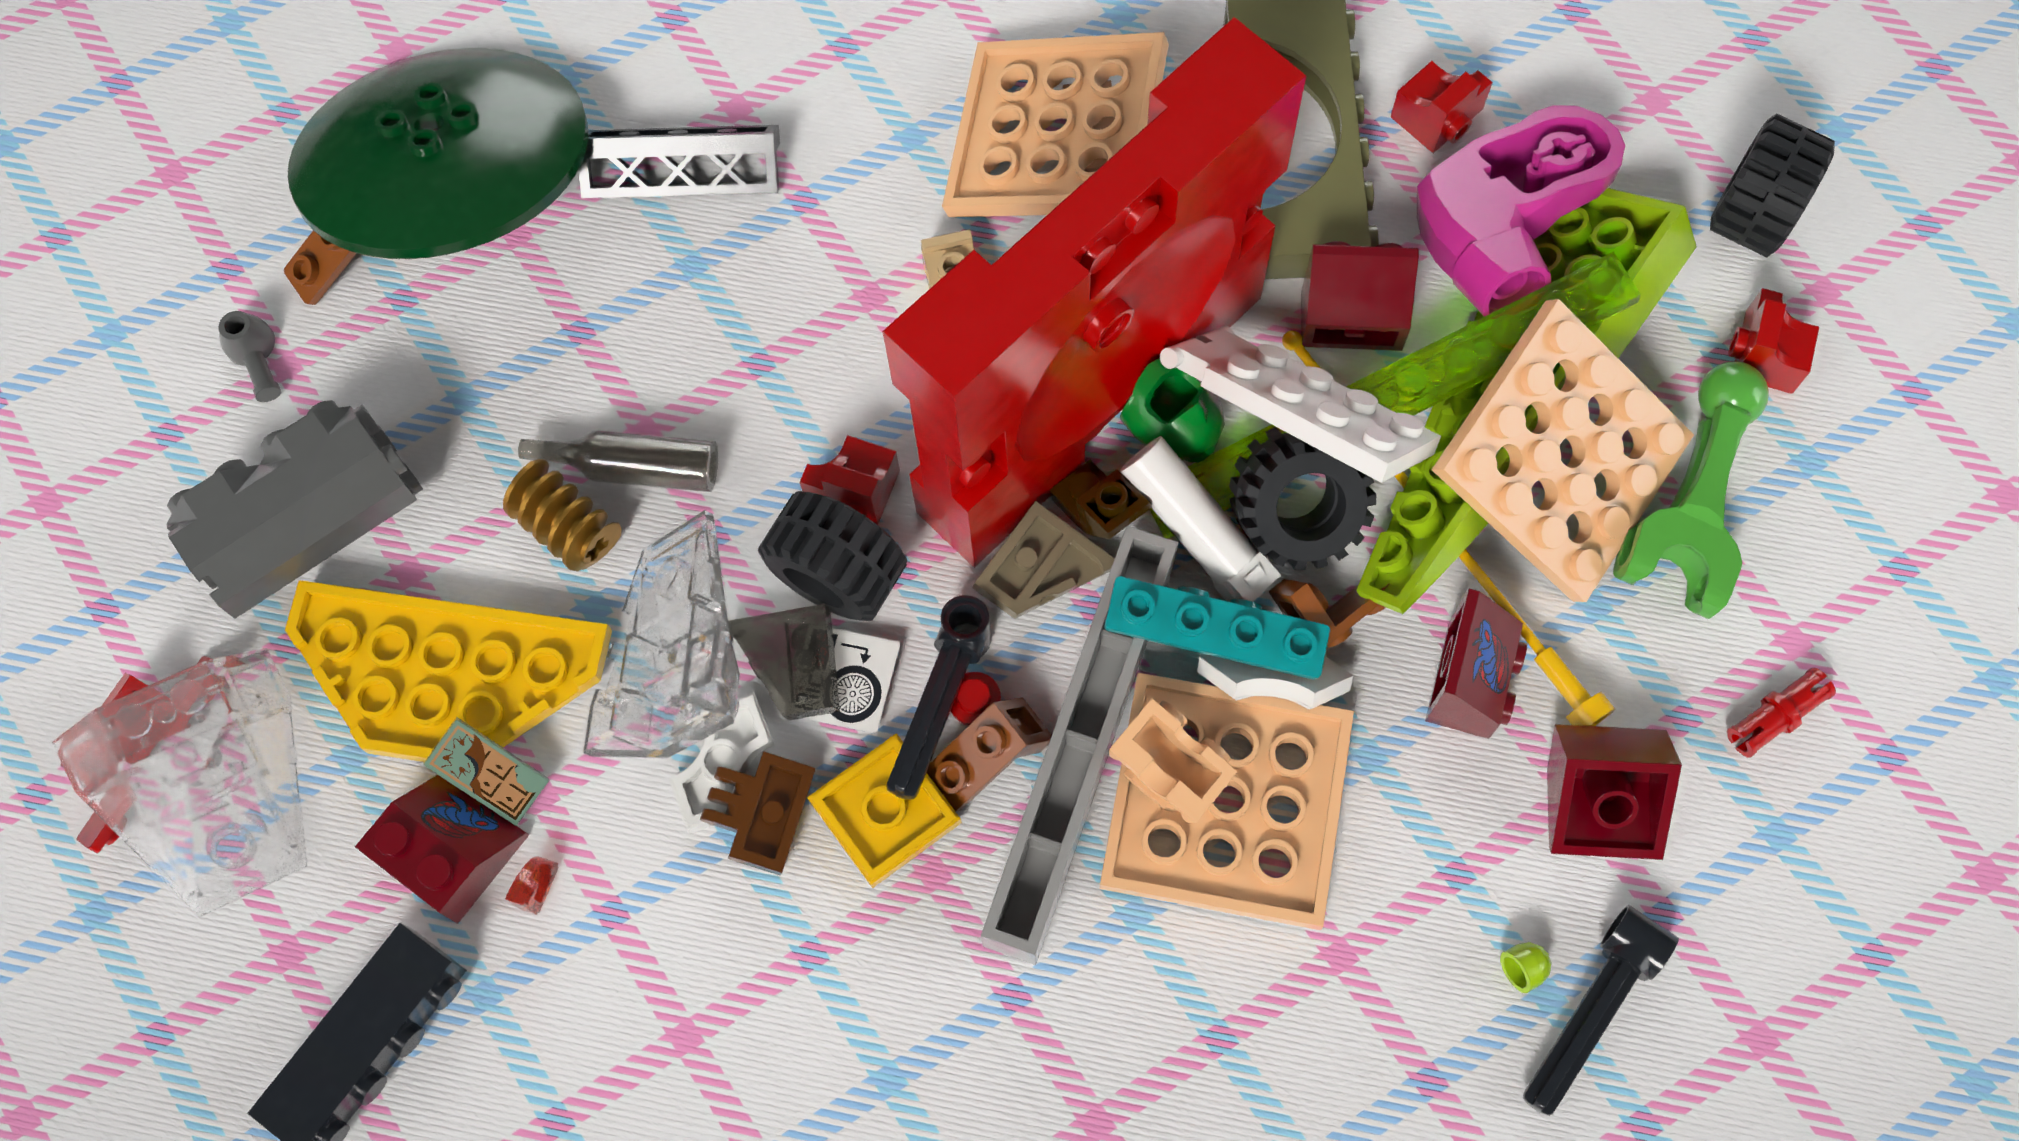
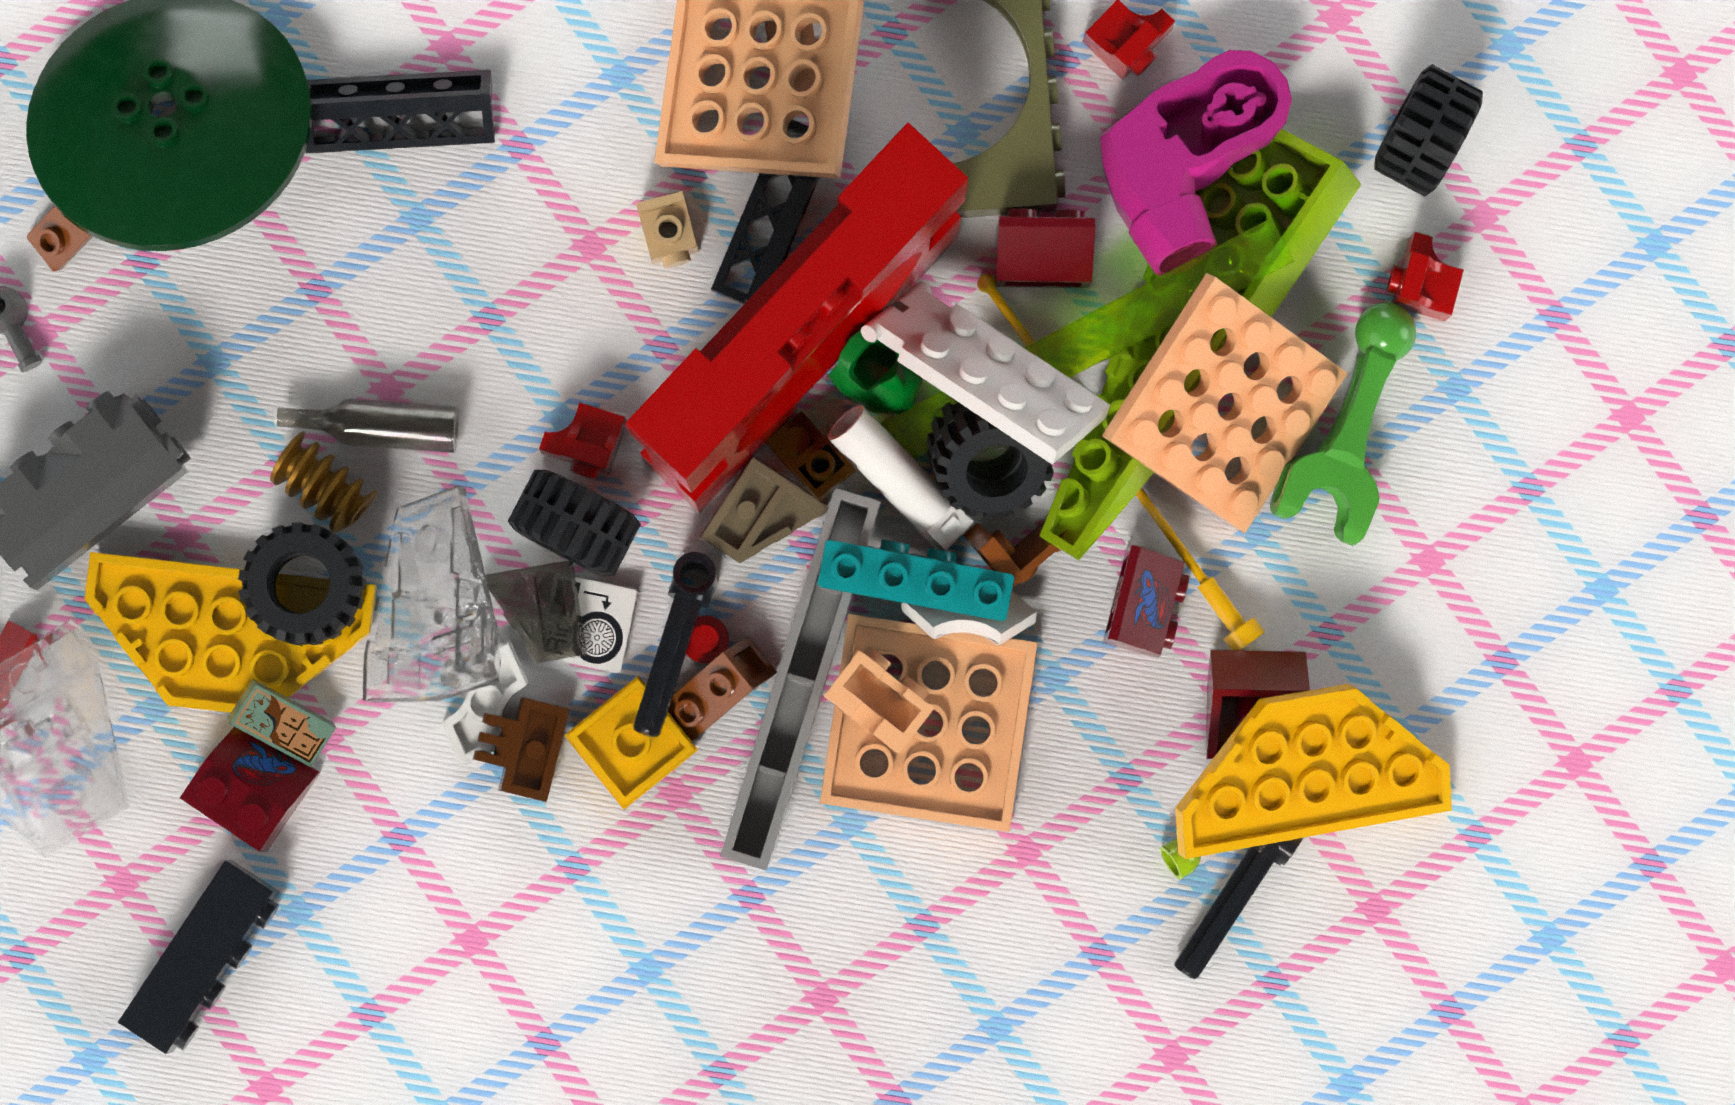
camera: 10 degrees left, 15 degrees up
clear red tile [505,856,559,915] -> none
red pin [1727,667,1836,758] -> none
none -> black tyre [238,522,366,646]
none -> yellow plate [1175,684,1452,859]

